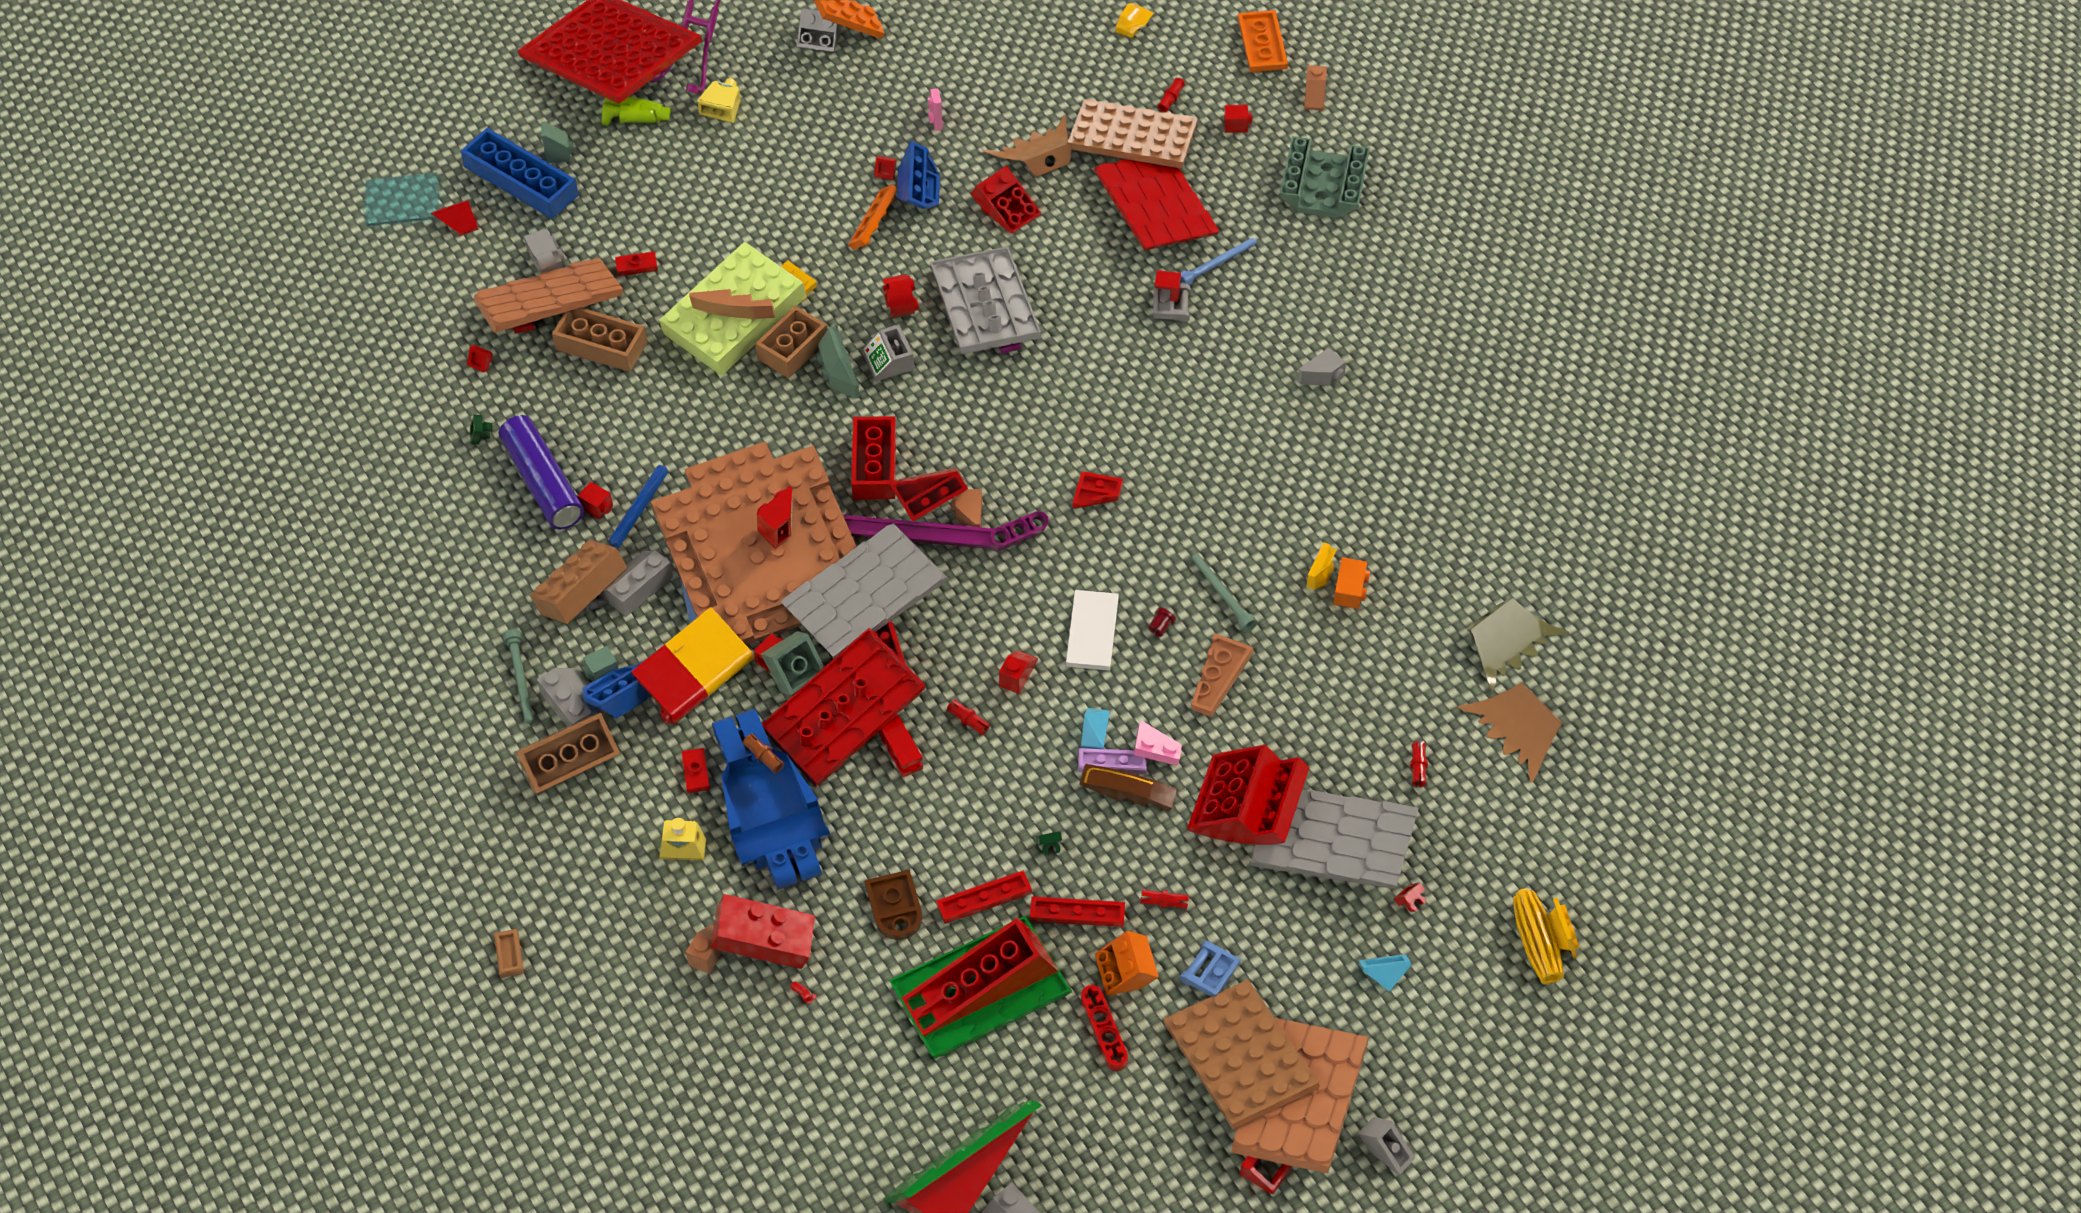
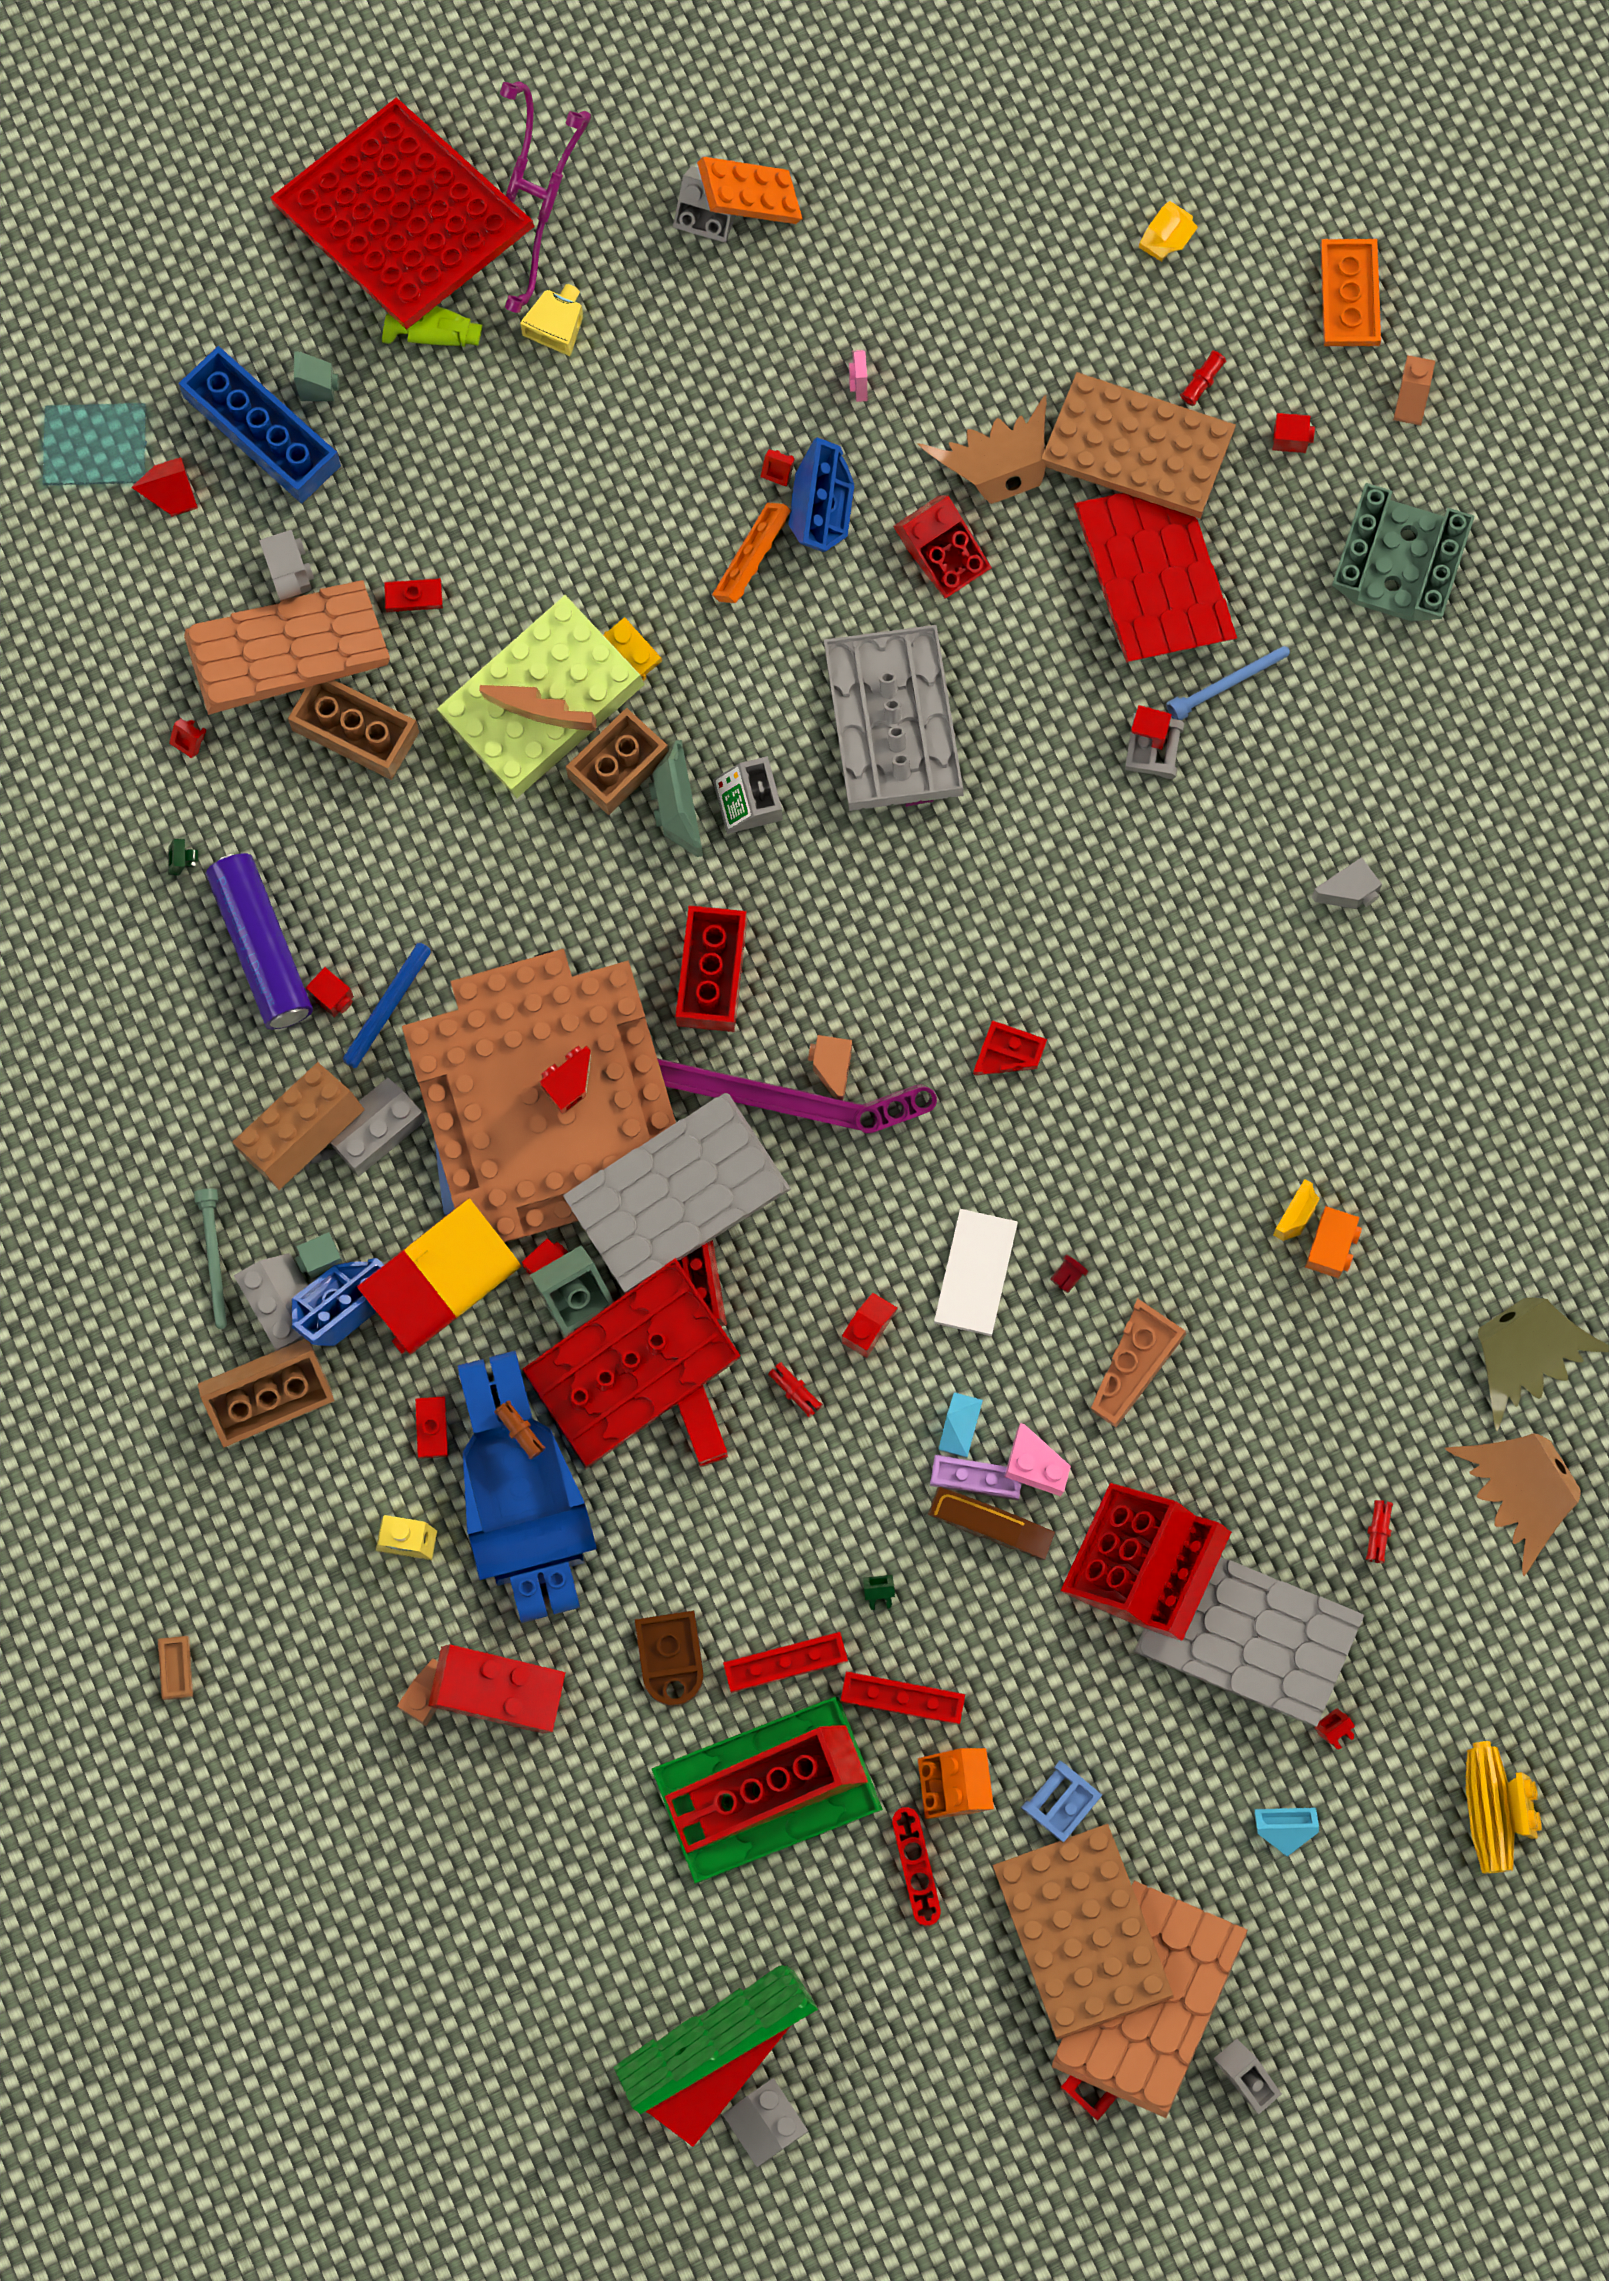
camera: 10 degrees right, 20 degrees up
red piece [790,981,817,1004] -> none
red brick [882,274,919,319] -> none
red wedge [890,468,968,522] -> none
red pin [1140,889,1189,910] -> none
sand green piece [1192,554,1258,633] -> none

